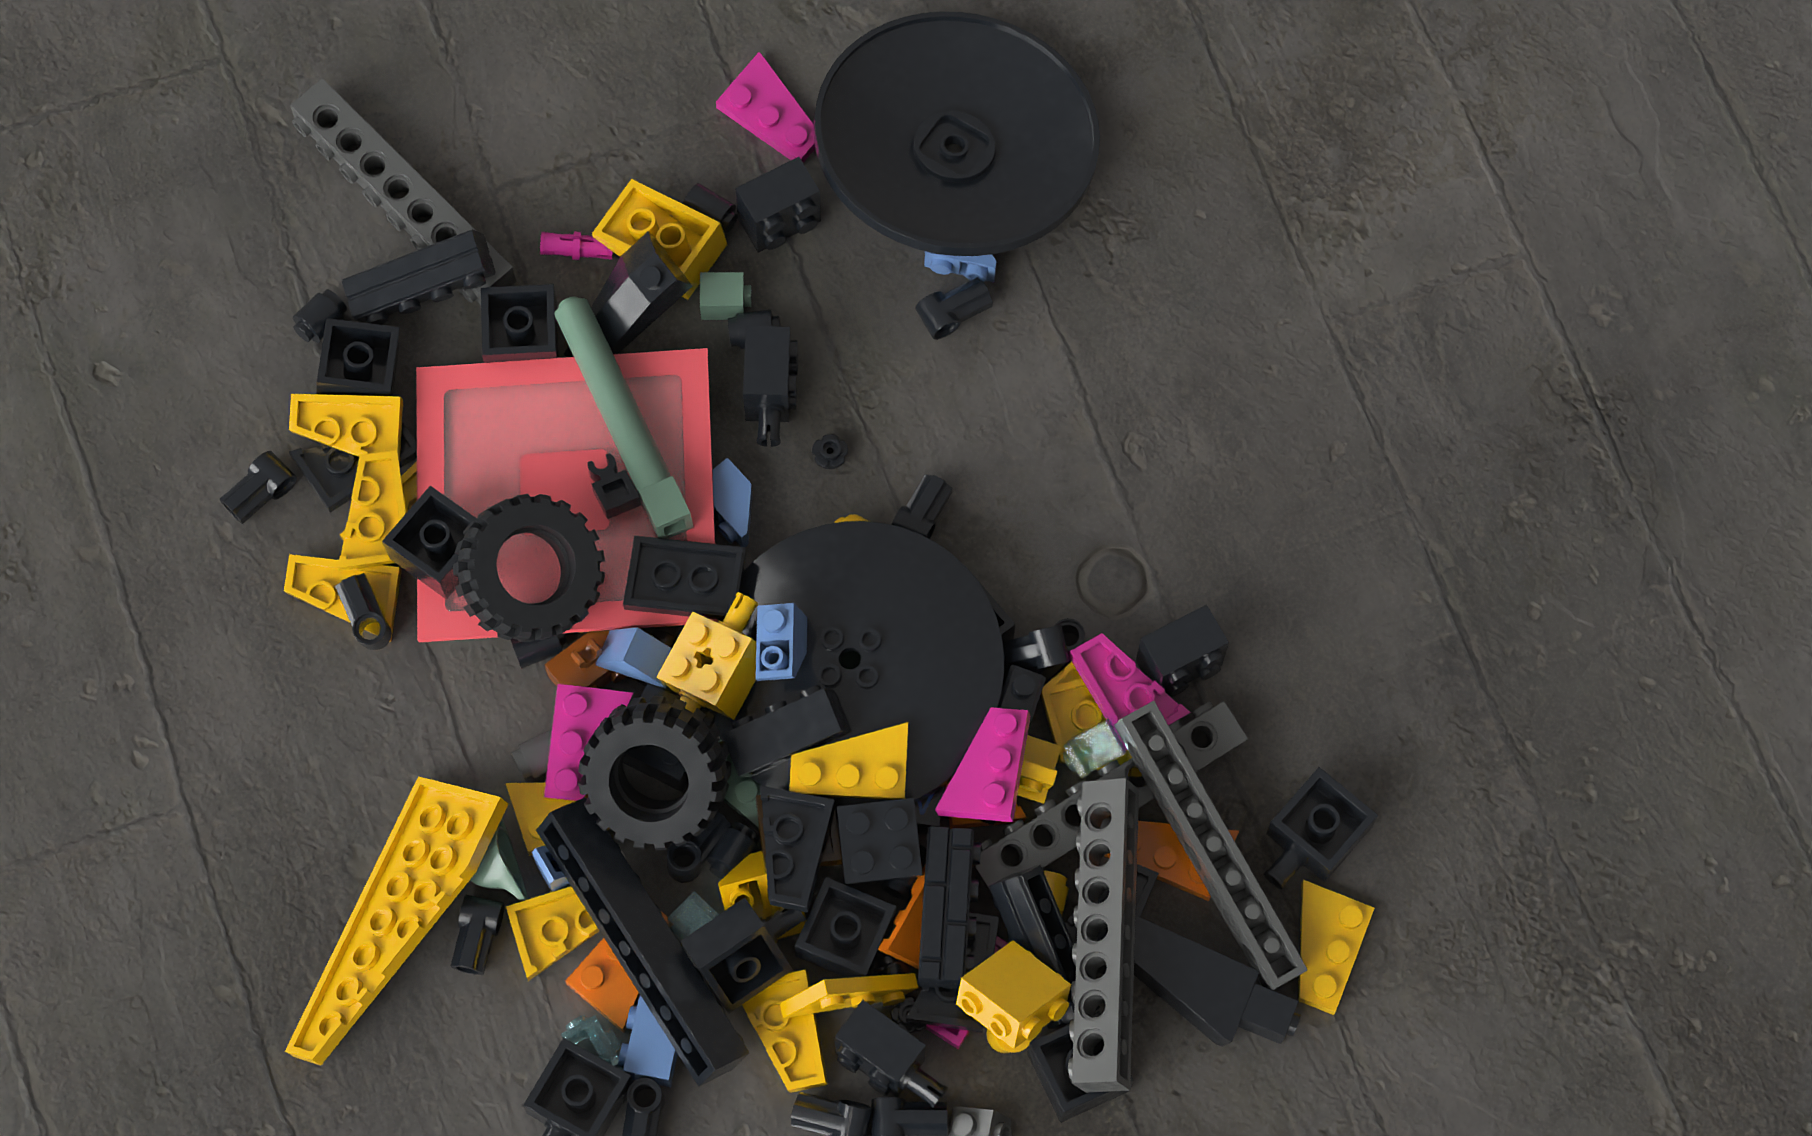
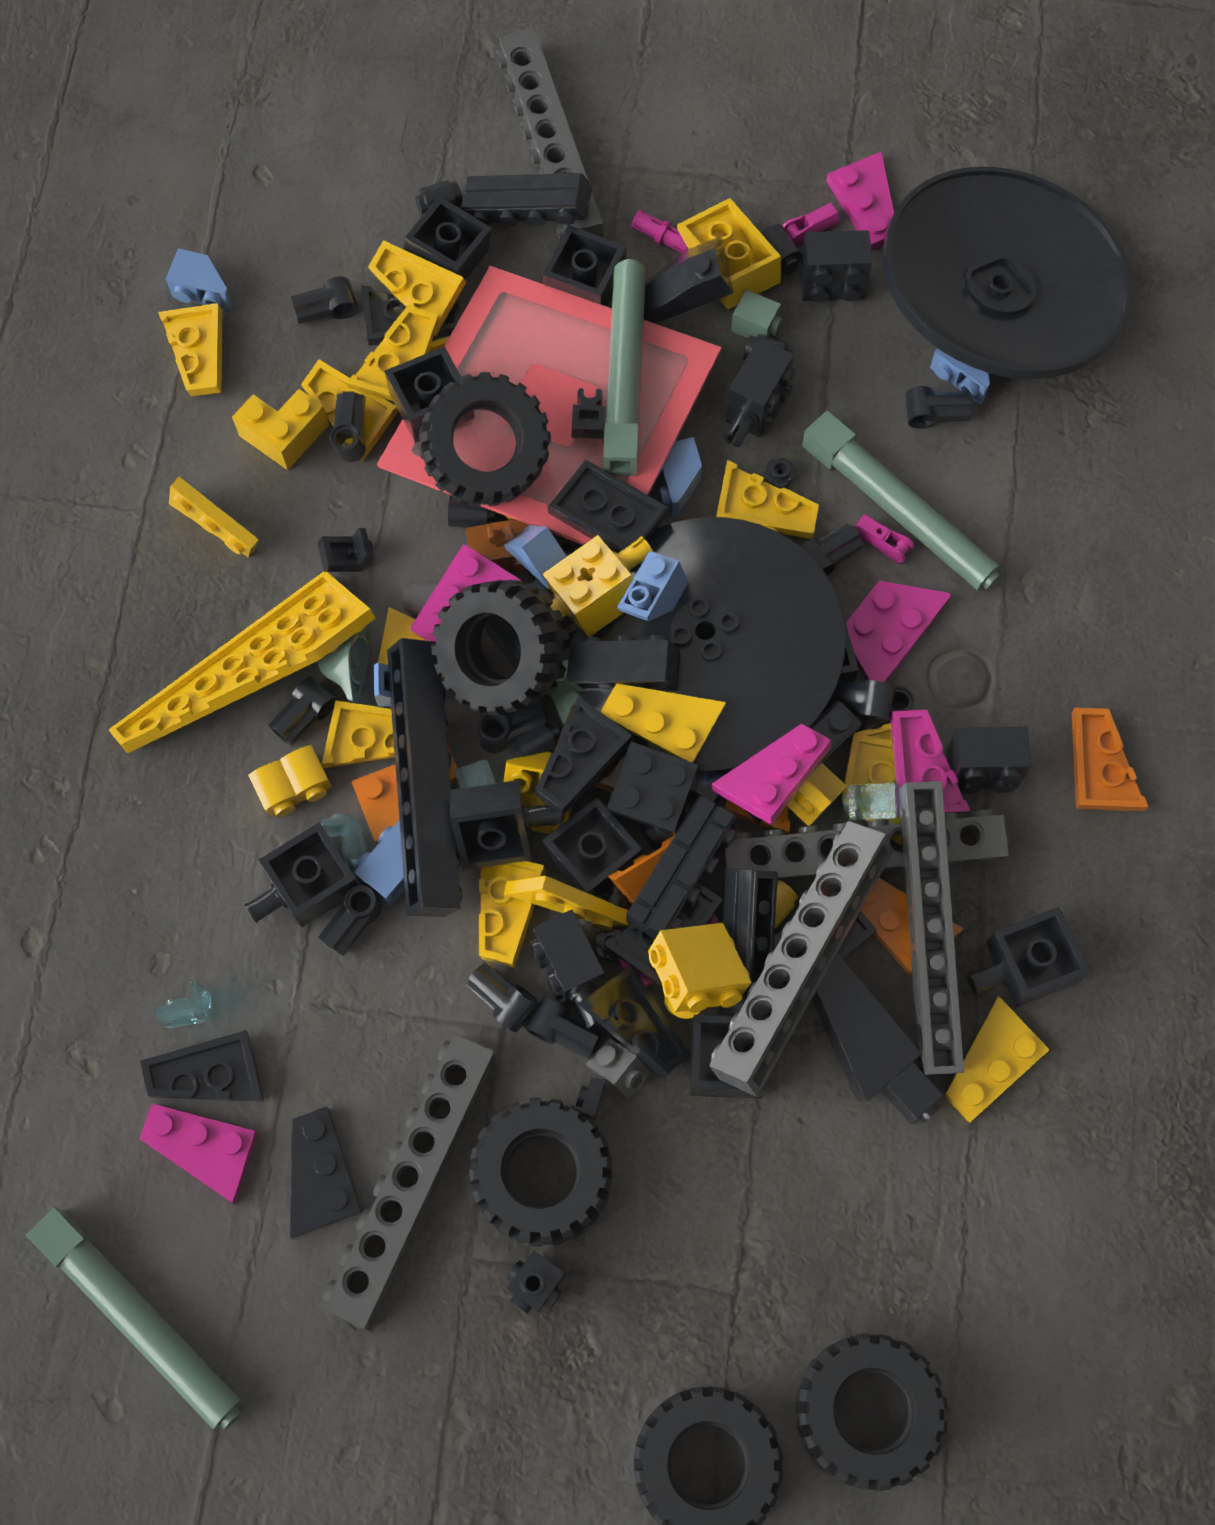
camera: 30 degrees right, 0 degrees up
none -> yellow wing [158,303,222,397]
none -> medium blue slope [165,248,233,311]
none -> yellow wing [169,477,259,557]
none -> yellow brick [232,389,329,470]
none -> yellow brick [249,745,332,817]
none -> black bracket [318,528,373,572]
none -> black wing [577,965,690,1077]
none -> yellow wing [716,460,819,539]
none -> dark pink bar [782,203,839,246]
none -> sand green brick [802,410,1001,591]
none -> dark pink wing [846,581,951,683]
none -> dark pink bar [855,514,914,564]
none -> orange wing [1071,707,1149,811]

